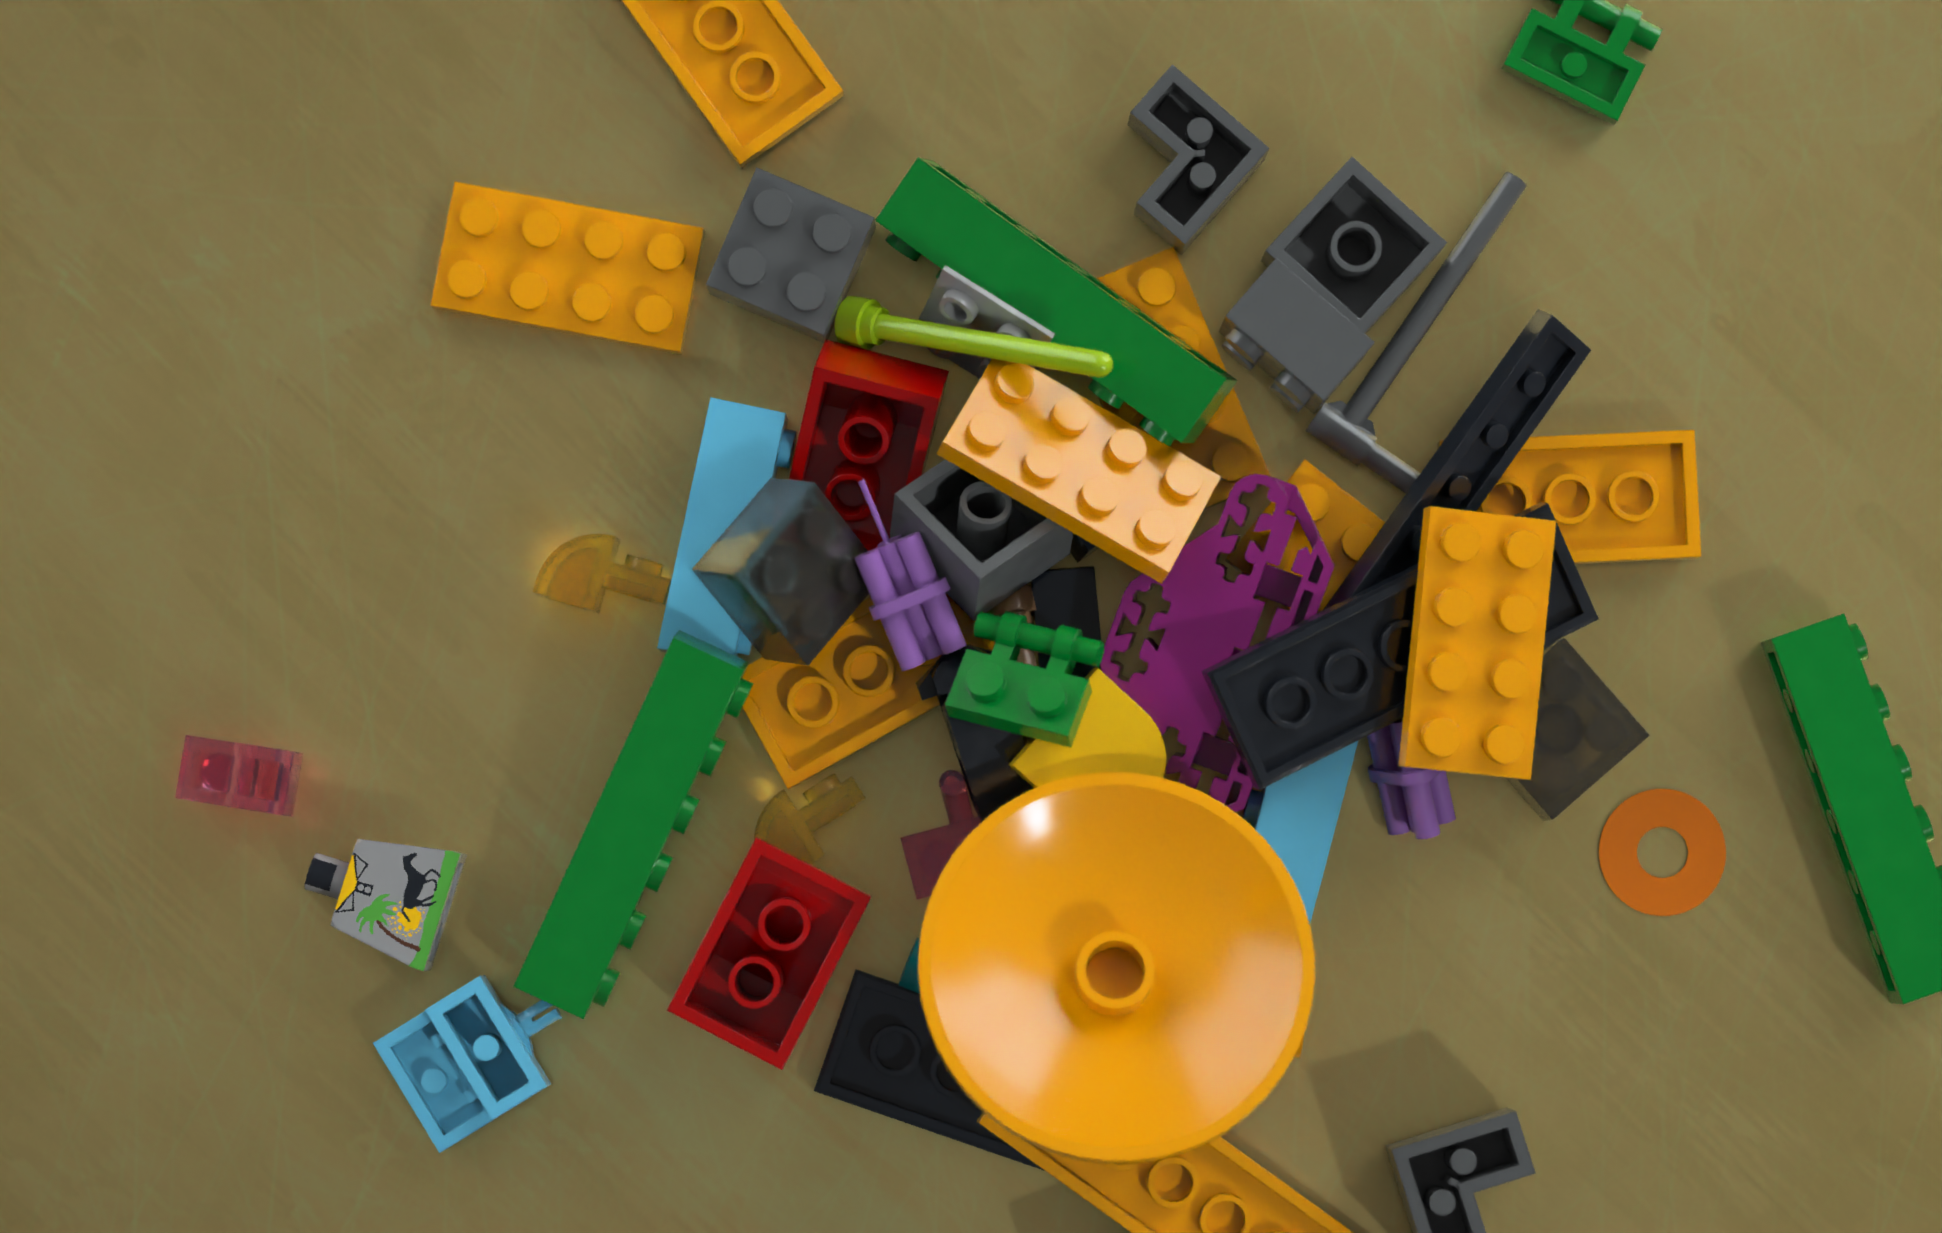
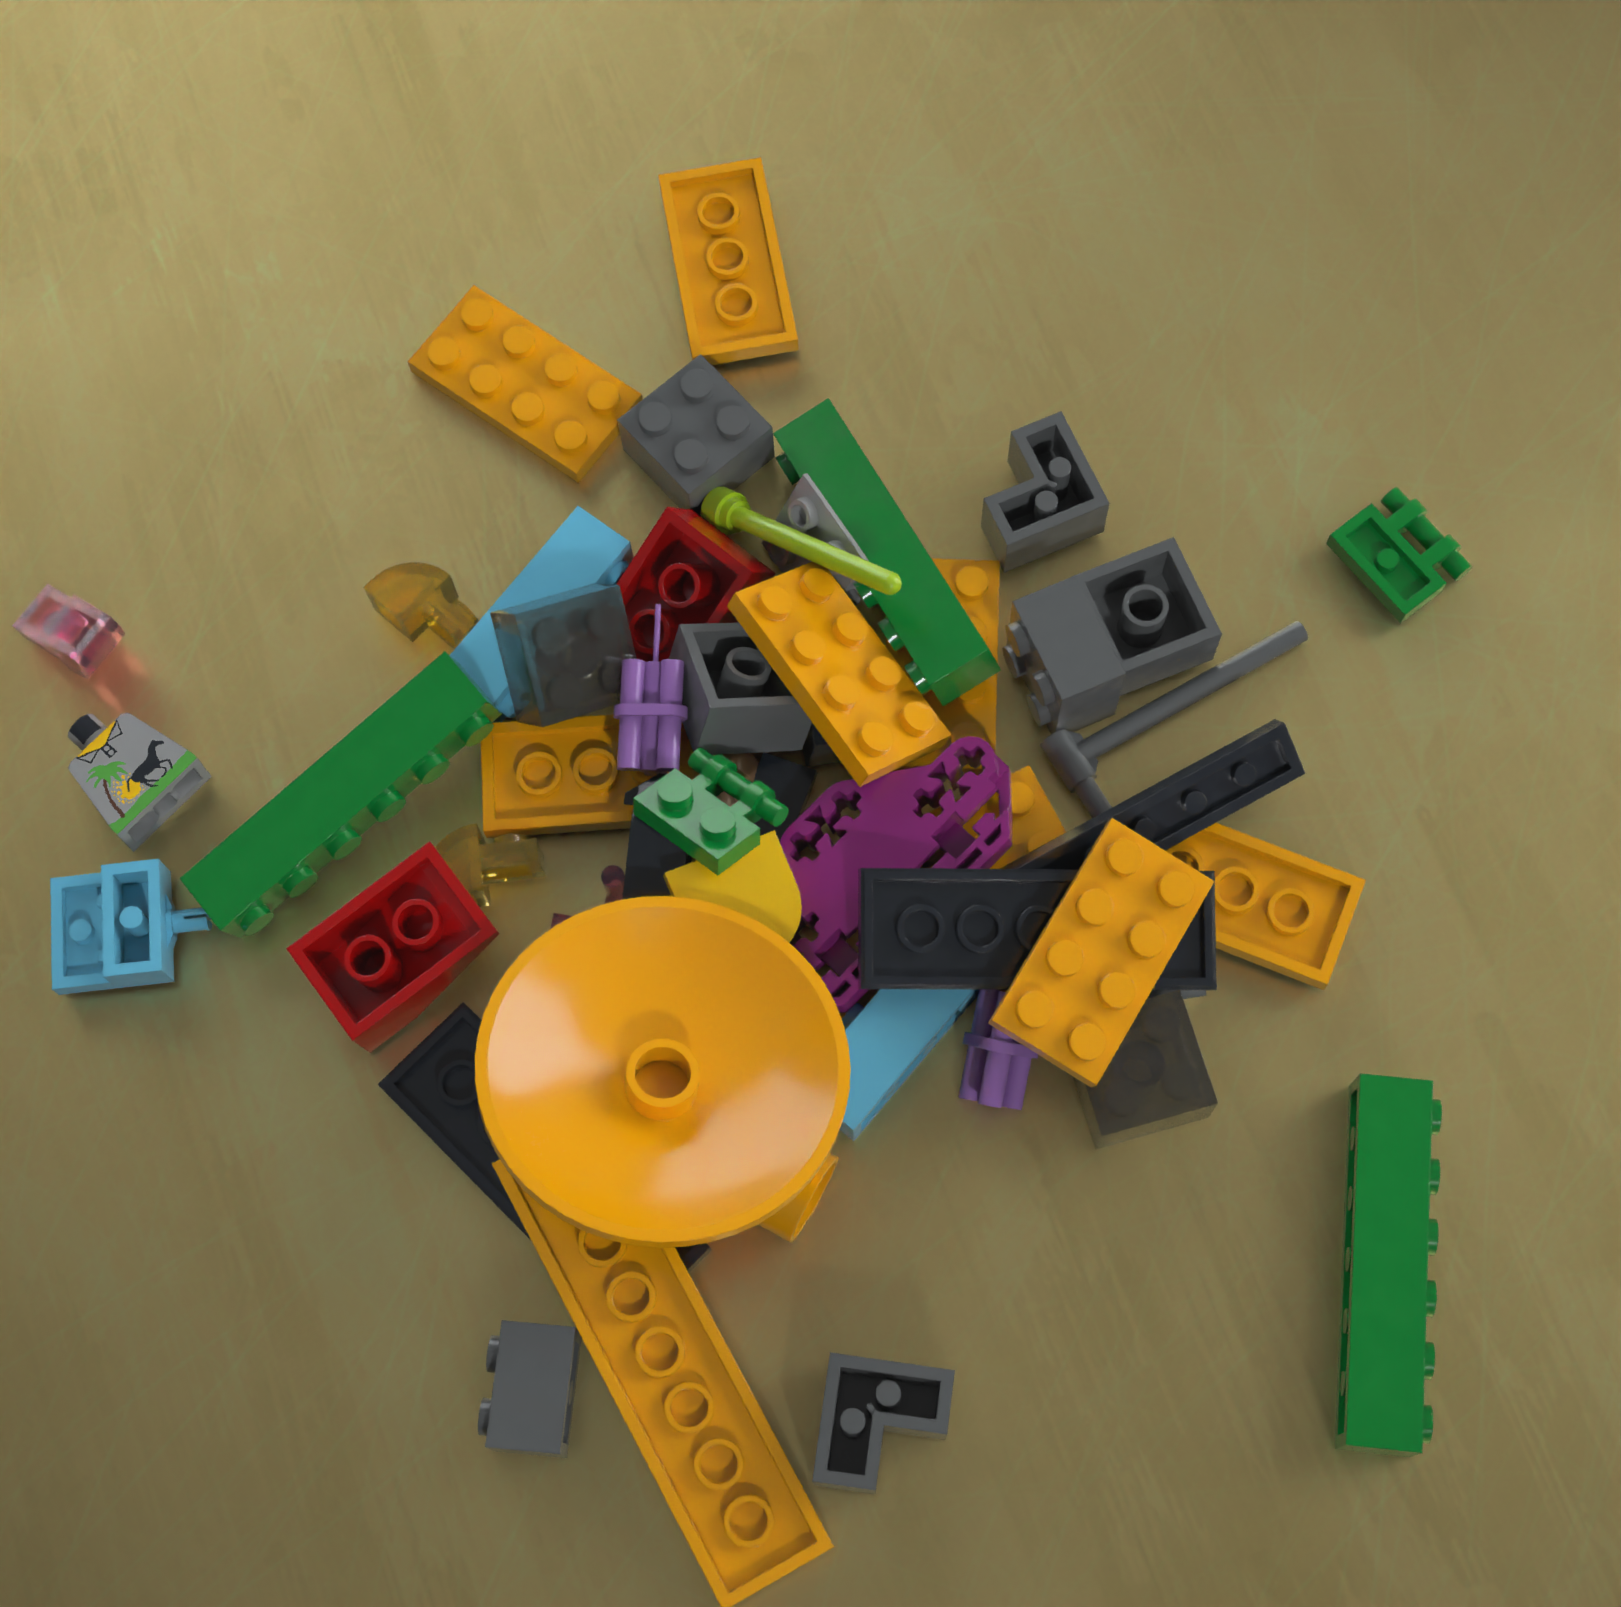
camera: 30 degrees right, 15 degrees down
orange piece [1599,789,1726,916] -> none

